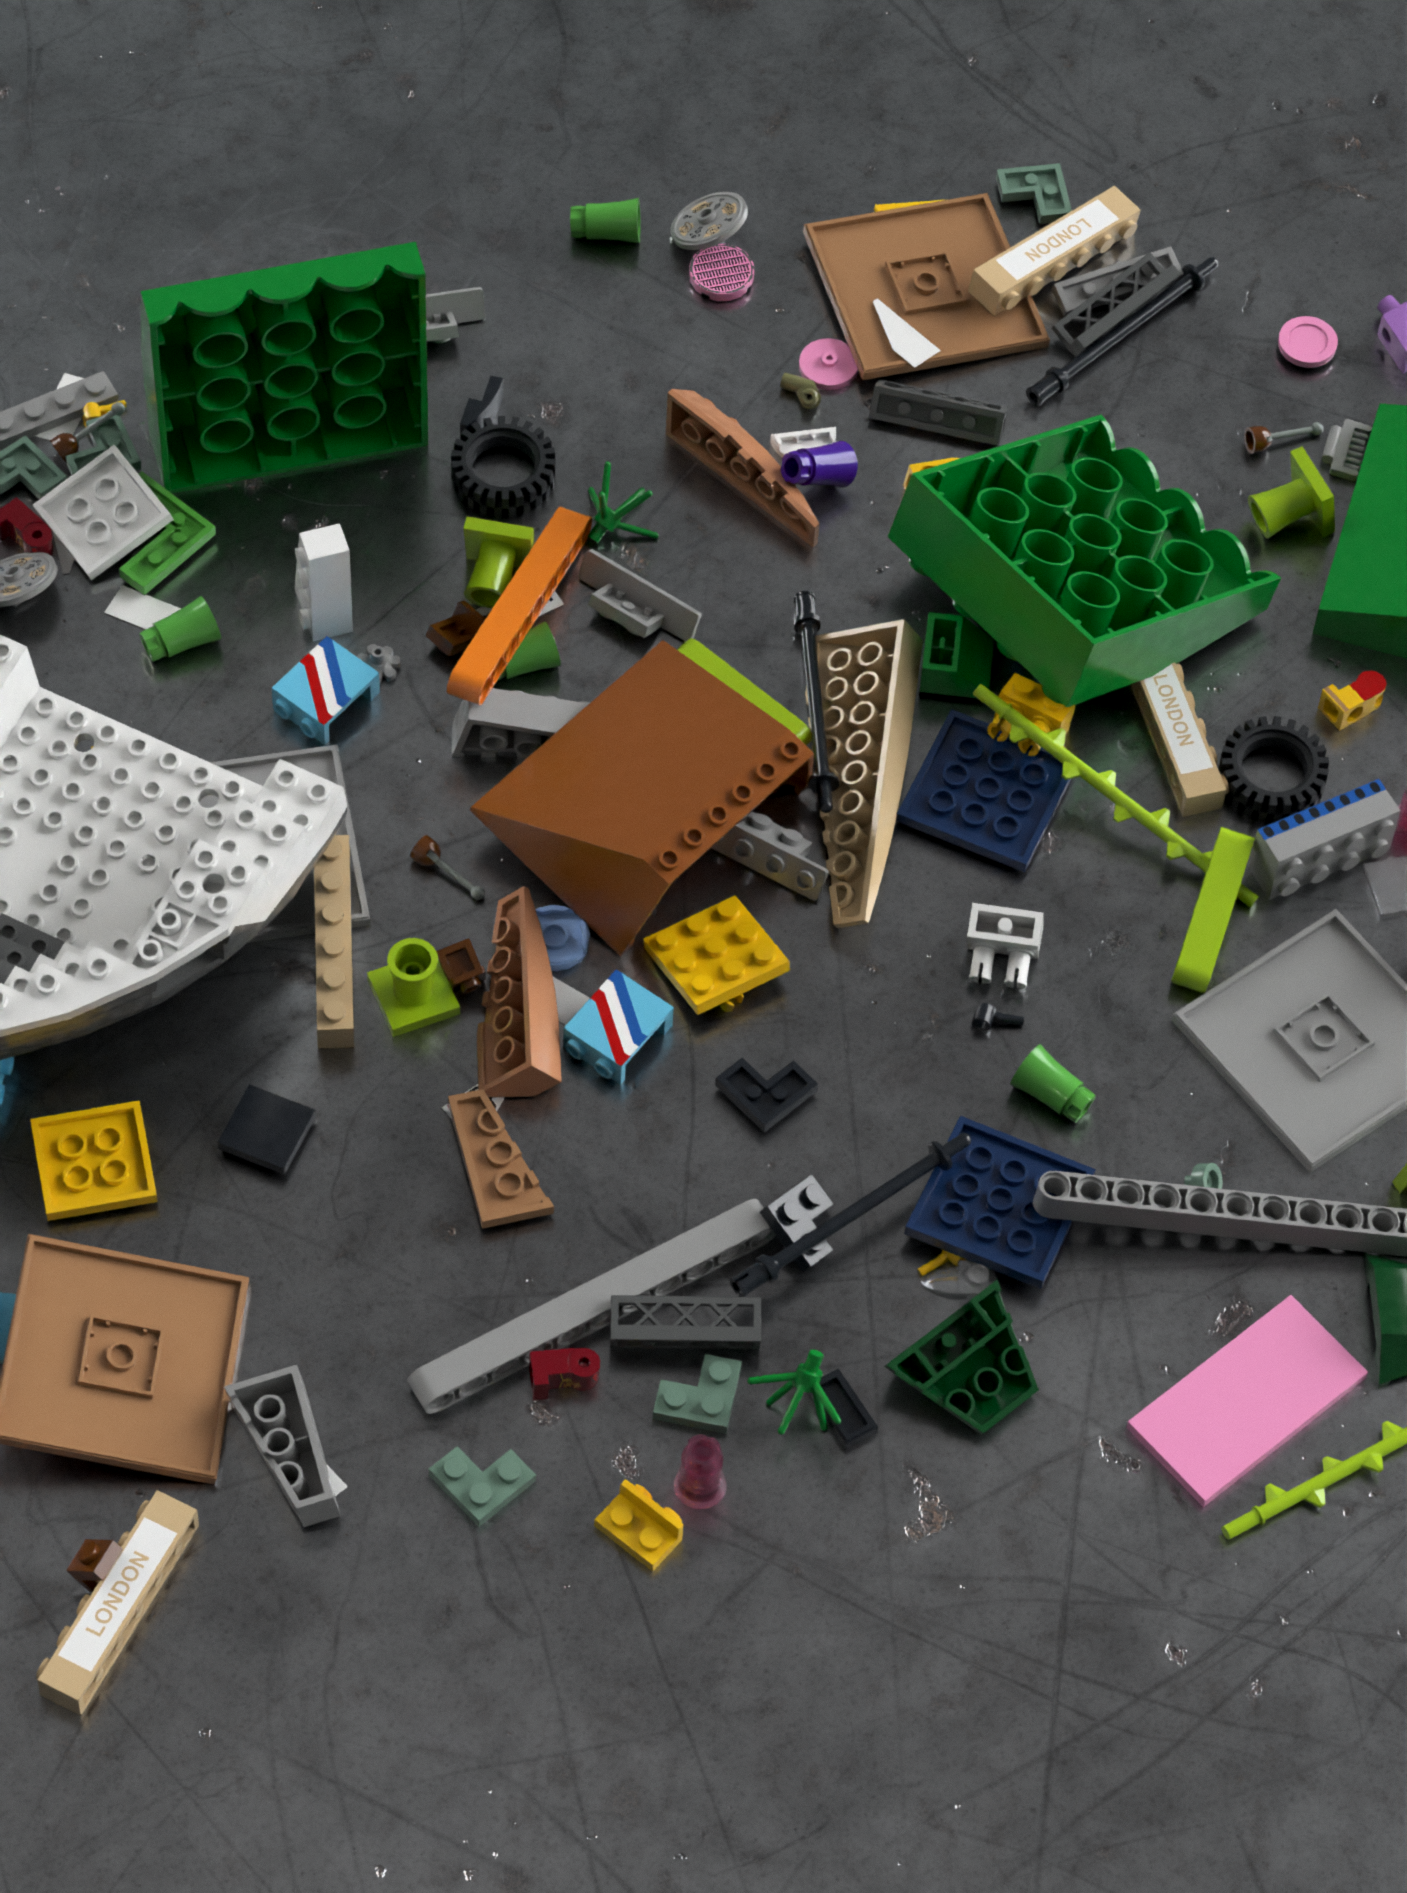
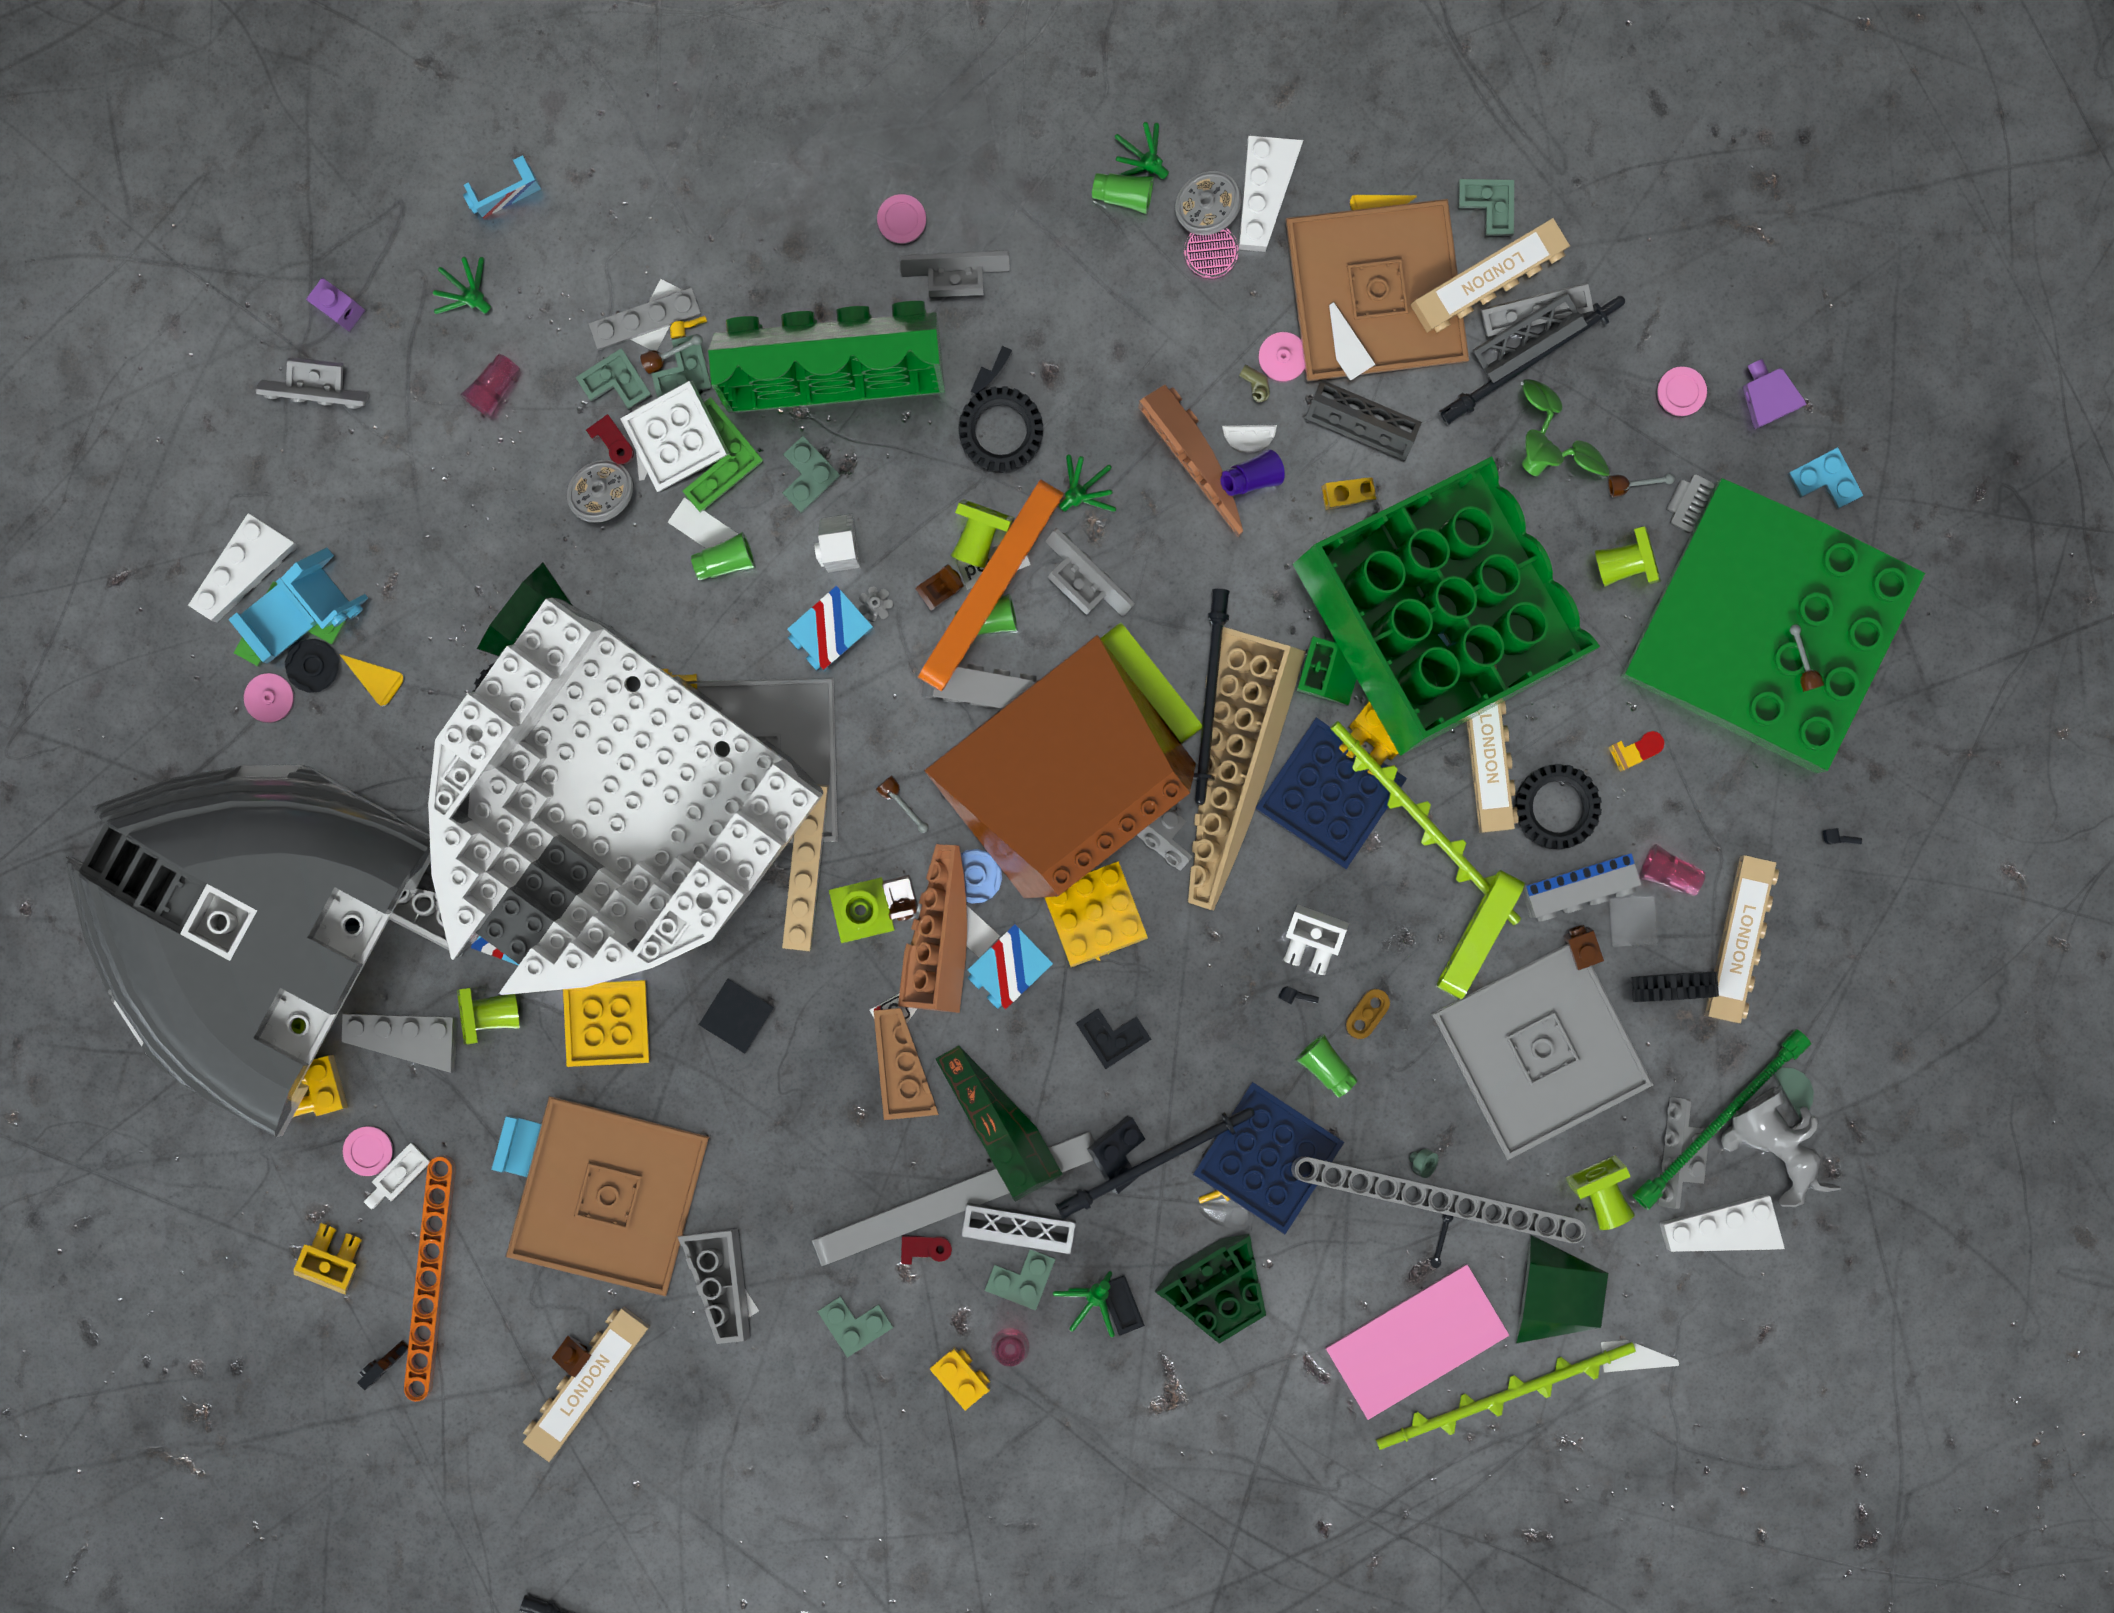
camera: 10 degrees right, 30 degrees up
none -> sand green plate [782,436,841,514]
none -> dark green wedge [936,1046,1063,1202]
none -> green plant [1115,122,1169,179]
none -> white wedge [1238,136,1303,252]
none -> pearl gold plate [1346,989,1390,1039]
none -> black hinge [1430,1214,1453,1268]
none -> bright green plant [1522,379,1610,476]
none -> reddish brown bracket [1563,925,1604,971]

